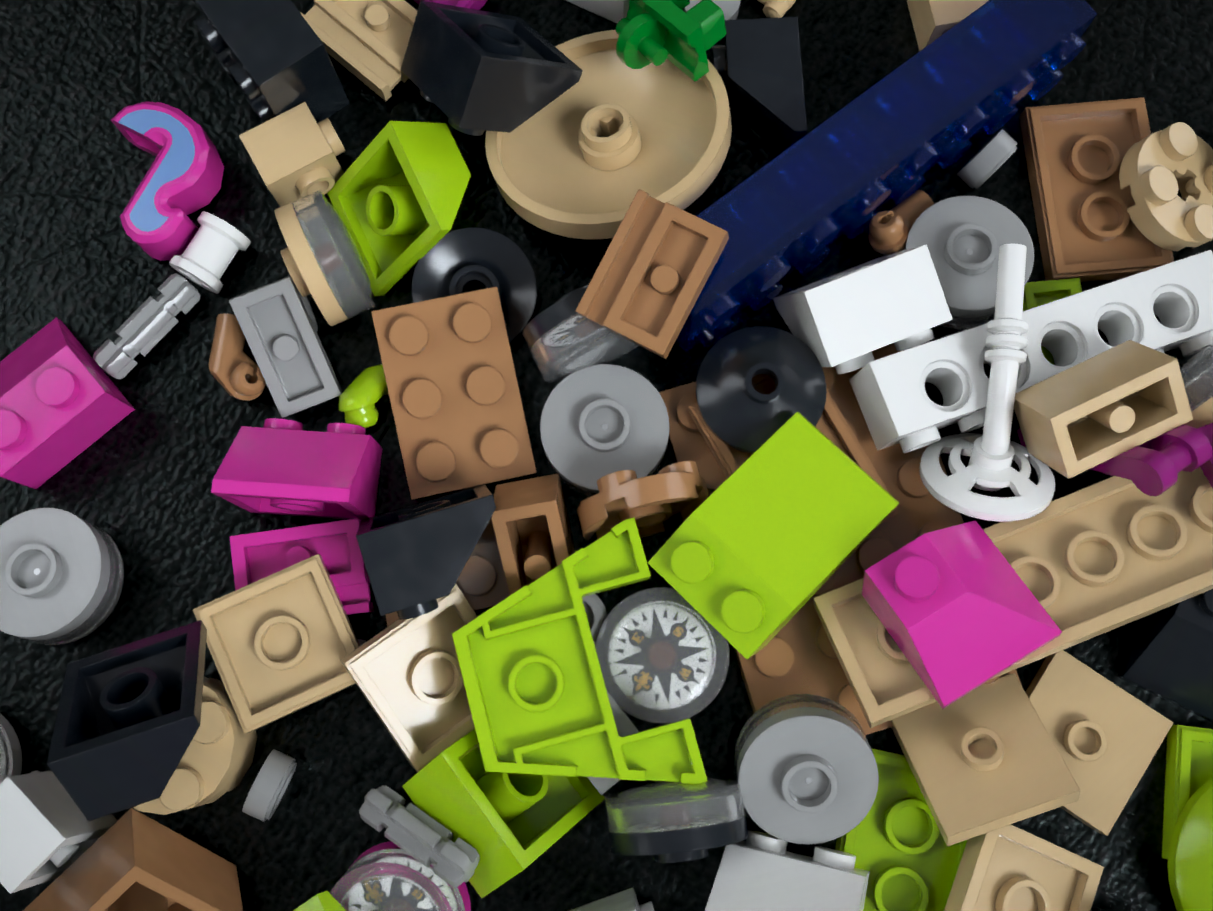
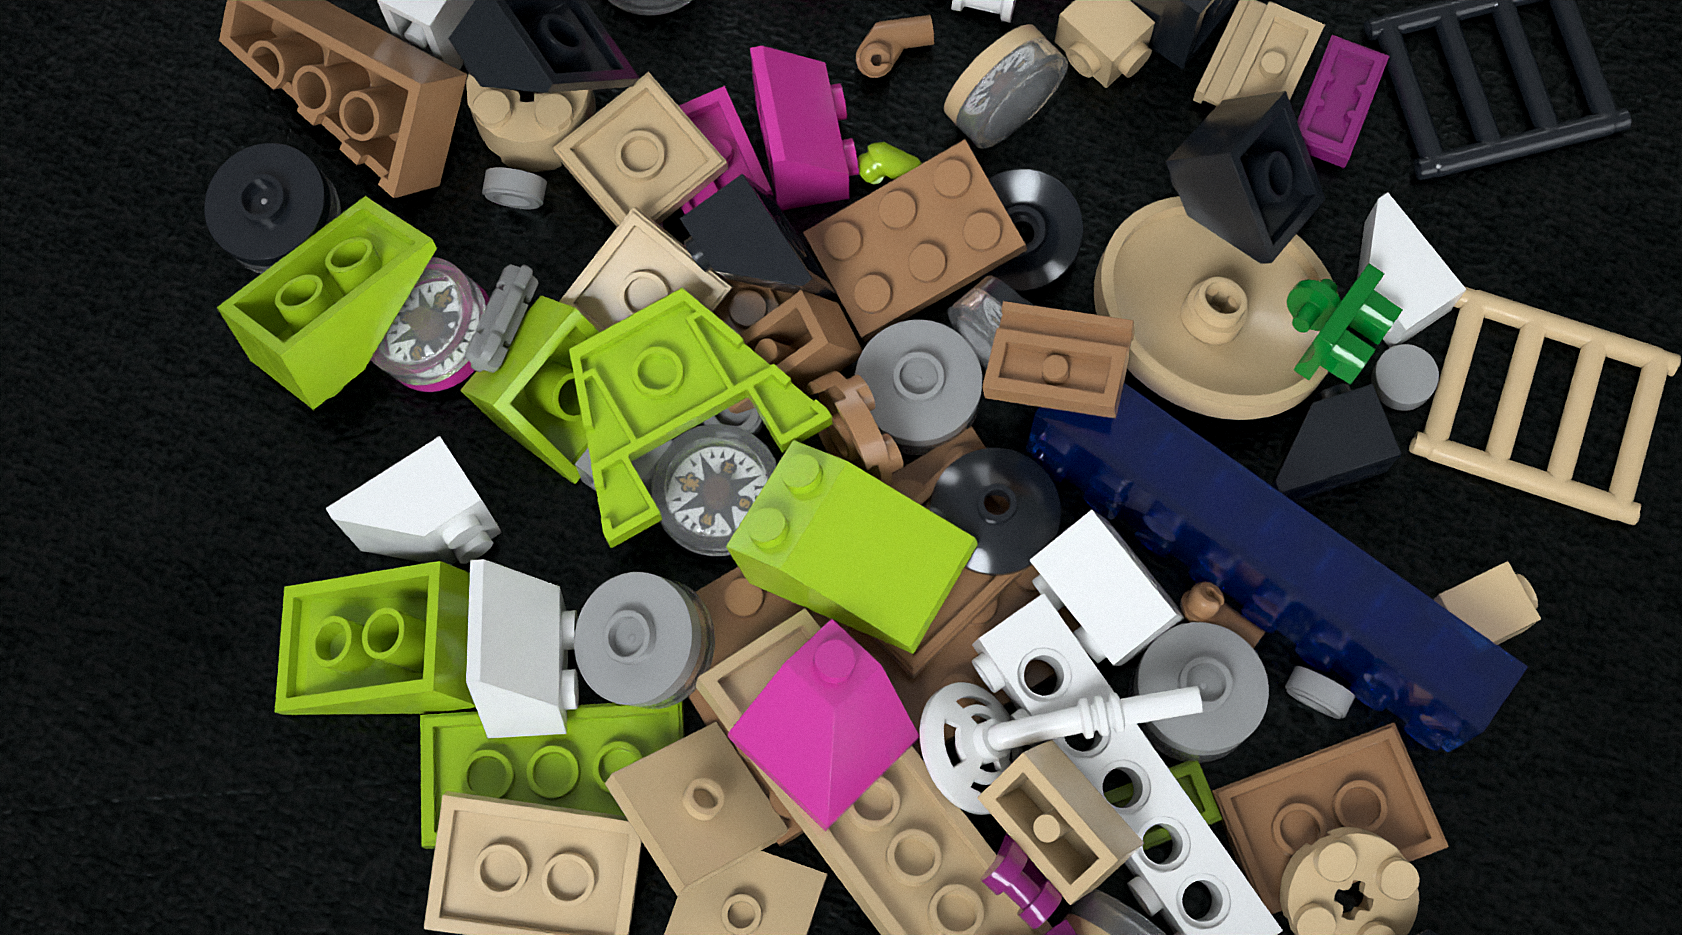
camera: 75 degrees right, 5 degrees down
light grey plate [229,276,342,418] -> none
lime slope [327,121,471,296] -> none
clear piece [605,778,748,863] -> none

